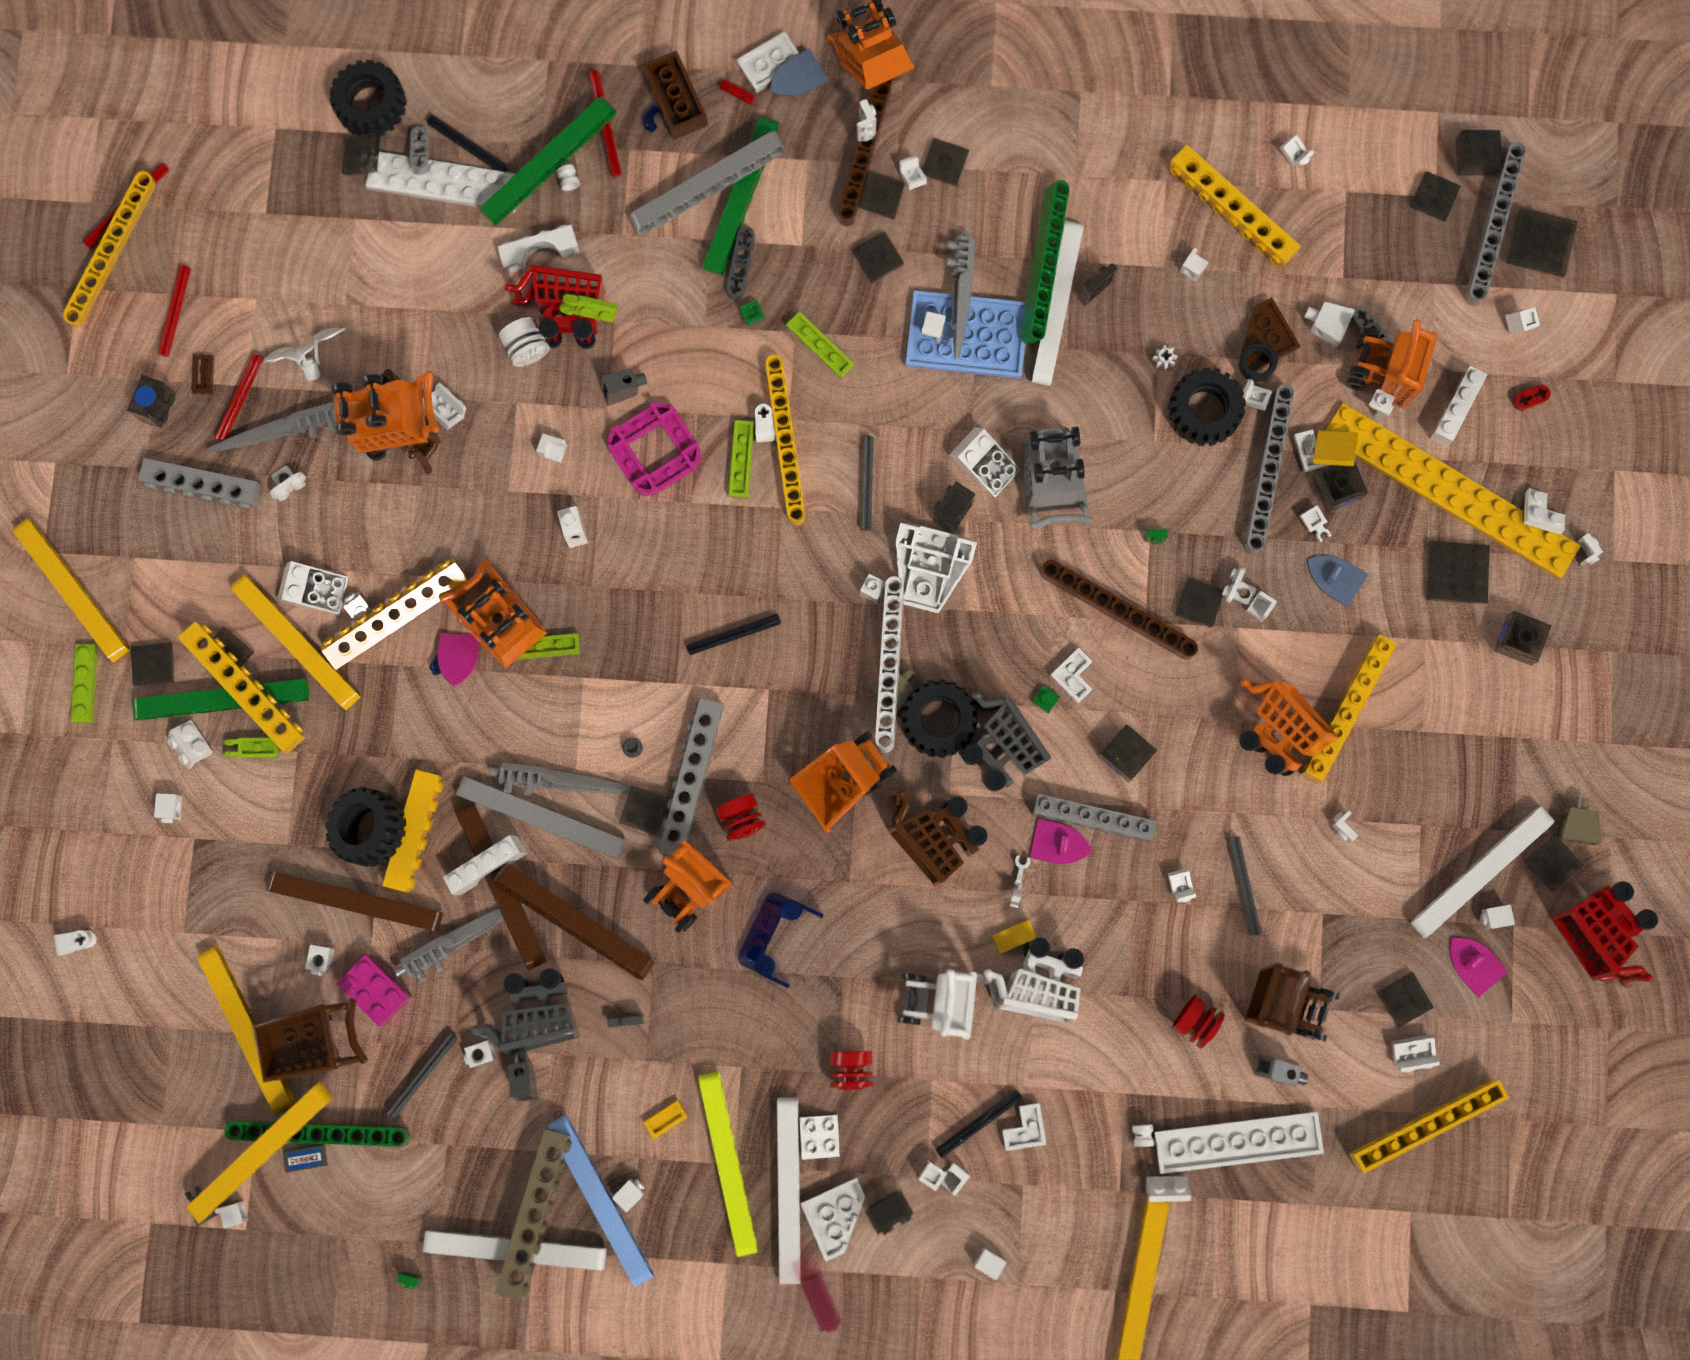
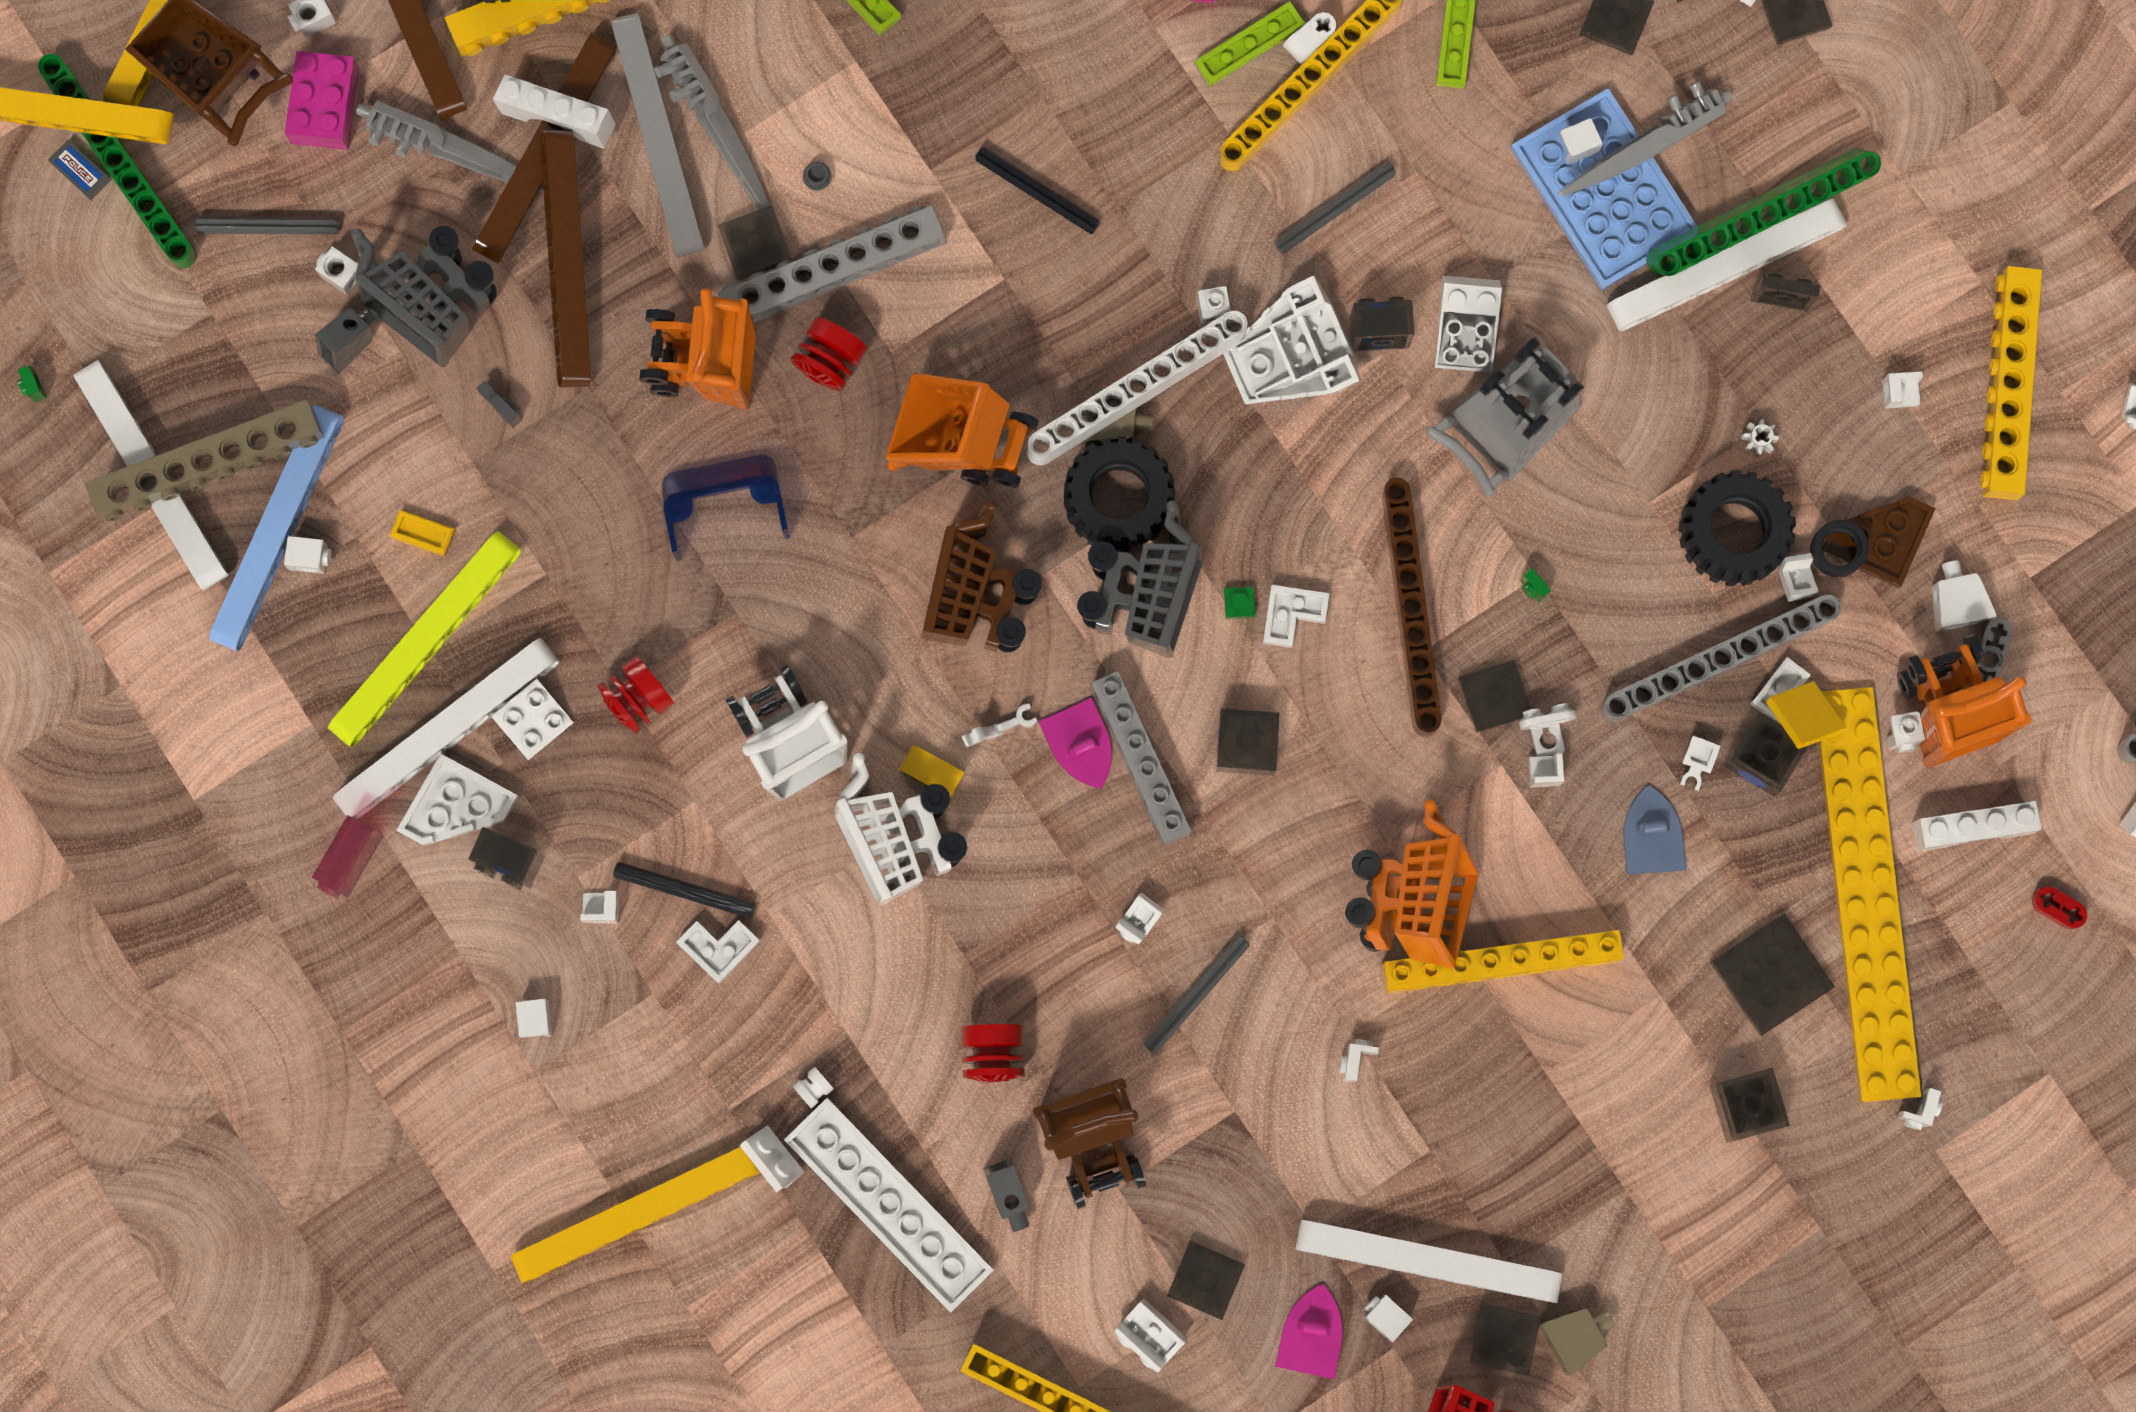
camera: 45 degrees right, 0 degrees up
white panel [918,1161,947,1191] -> none
white plate [1524,488,1565,535] -> none

